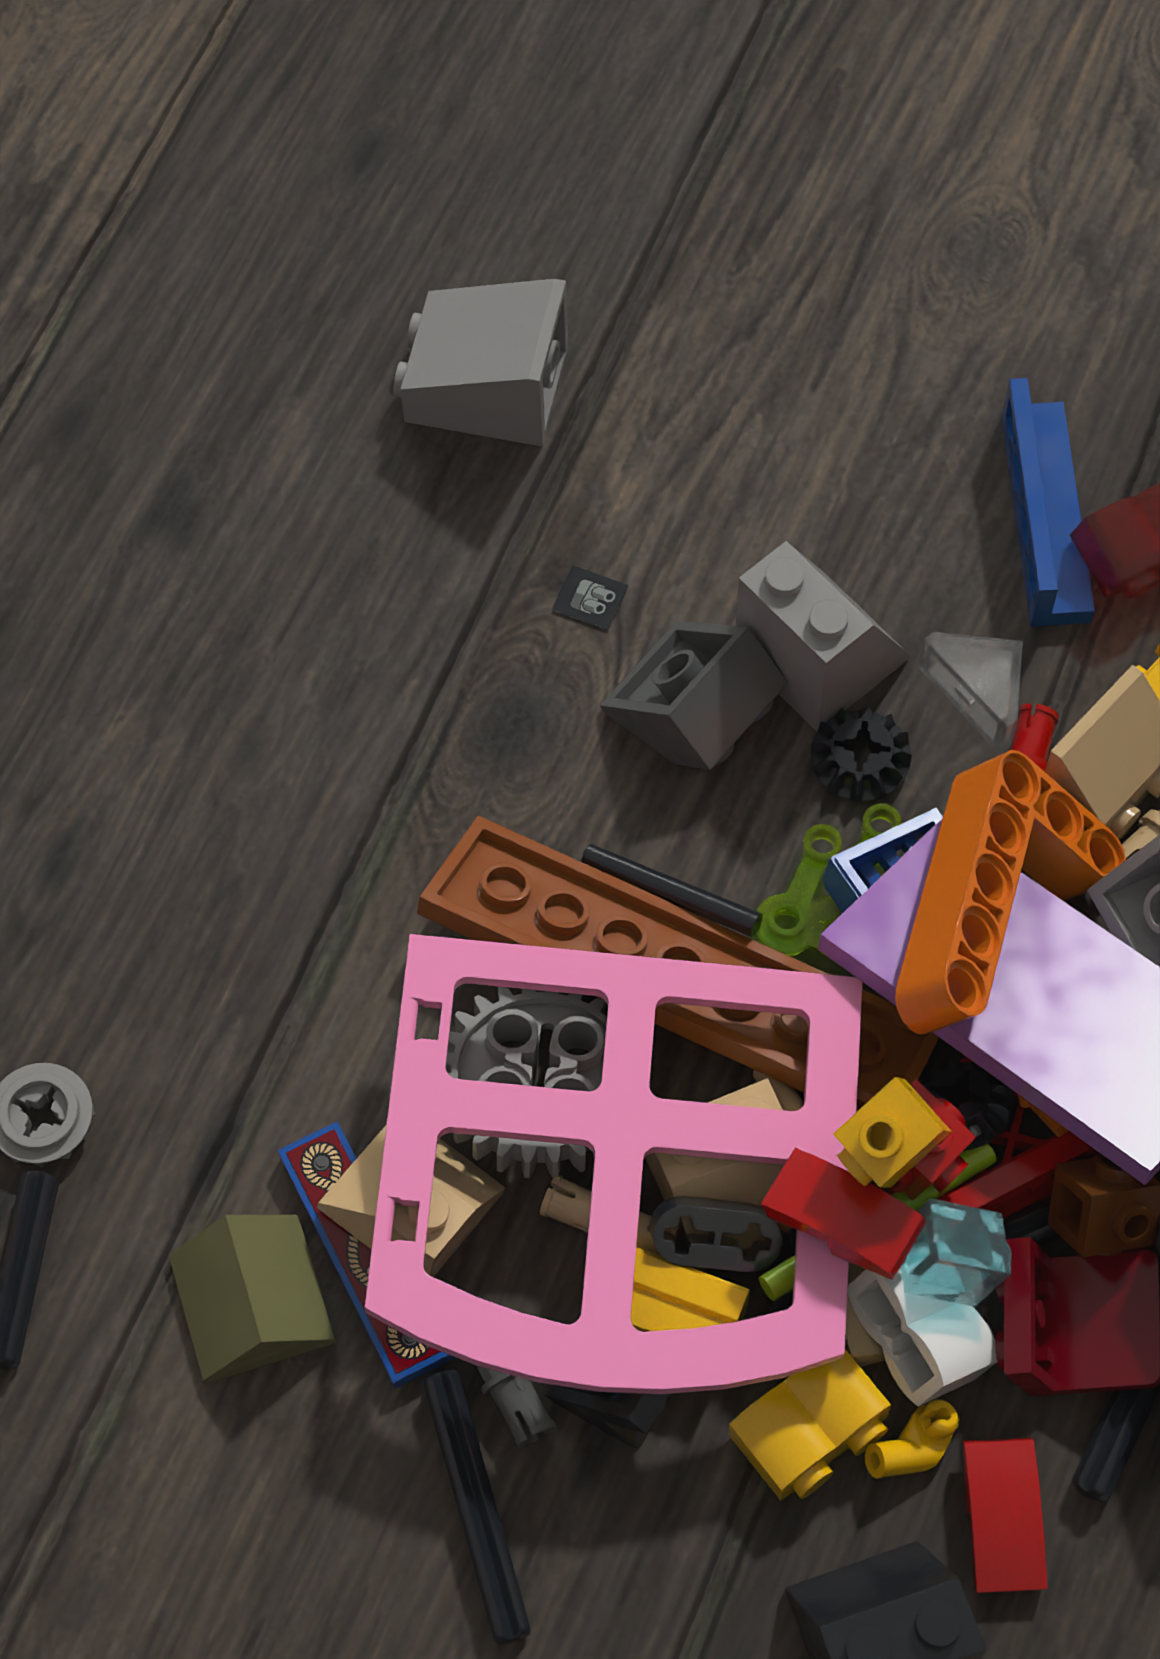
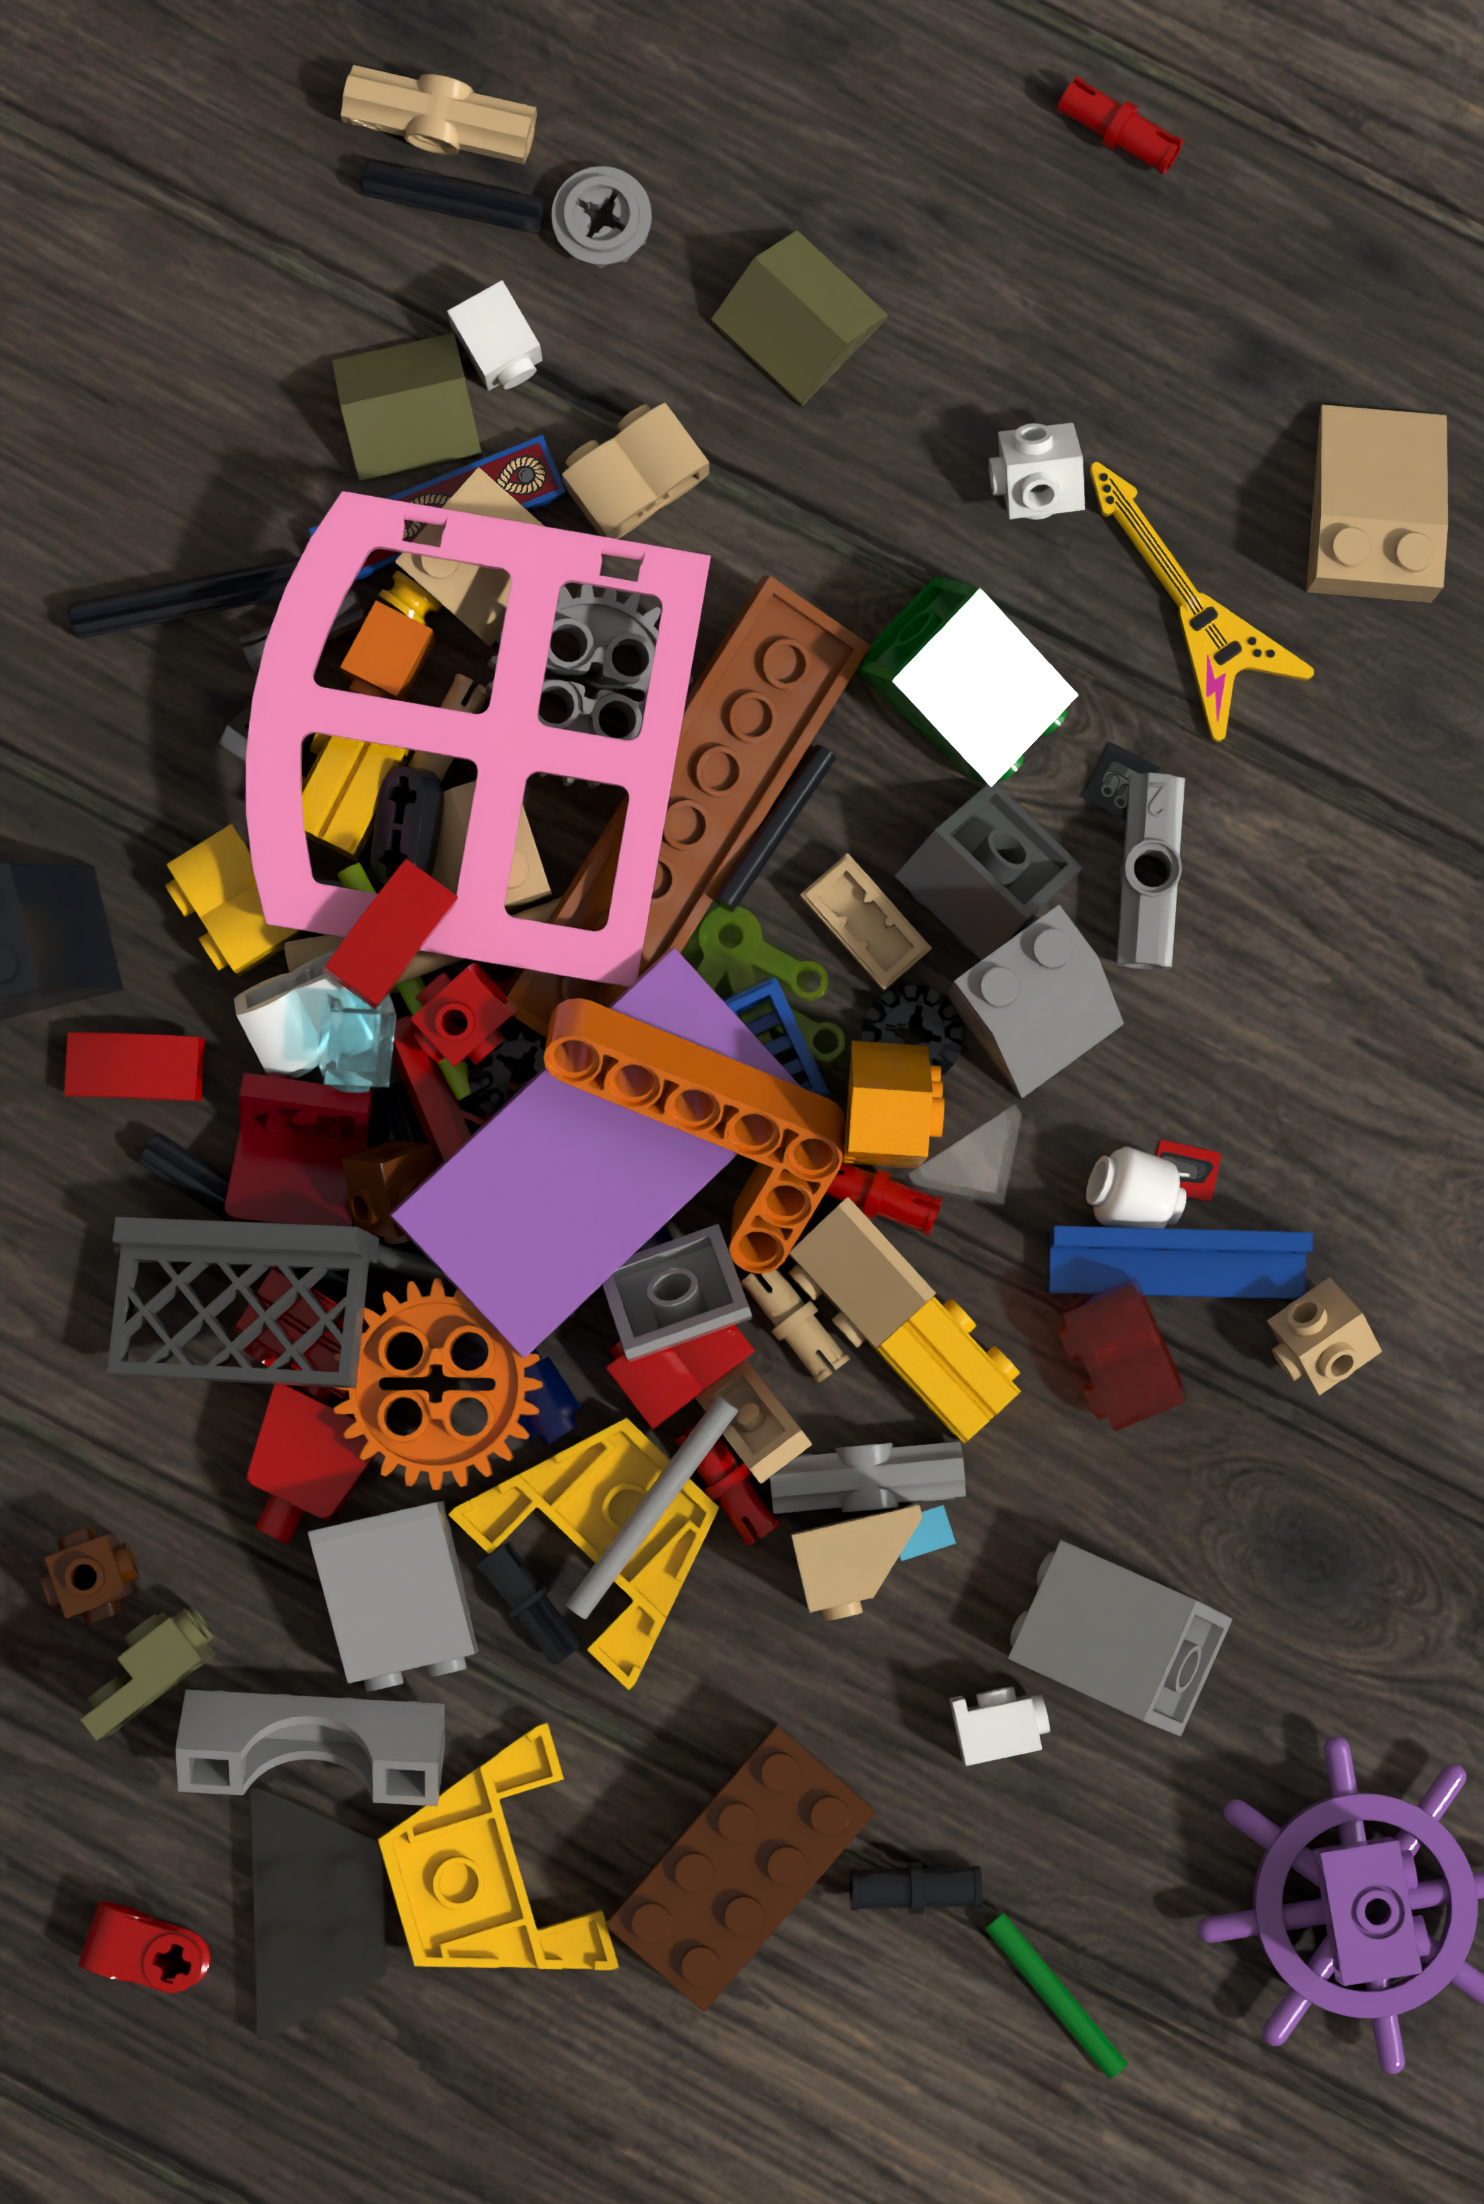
camera: 90 degrees right, 20 degrees up
light grey slope [393,279,568,447] -> none
yellow brick [833,1077,952,1188] -> none
yellow arm [865,1400,959,1479] -> none
none -> orange brick [340,600,436,701]
none -> yellow bush [378,571,442,626]
none -> white brick [447,280,543,391]
none -> tan brick [562,403,709,539]
none -> olive slope [711,230,888,407]
none -> tan plate [800,853,932,992]
none -> light orange wedge [843,1041,944,1169]
none -> slope [855,576,1078,787]
none -> white brick [989,423,1085,519]
none -> white head [1086,1147,1186,1229]
none -> yellow piece [1090,462,1314,743]
none -> light grey piece [1116,773,1185,970]
none -> red sticker [1156,1140,1221,1202]
none -> tan brick [1267,1277,1382,1396]
none -> tan slope [1306,405,1448,603]

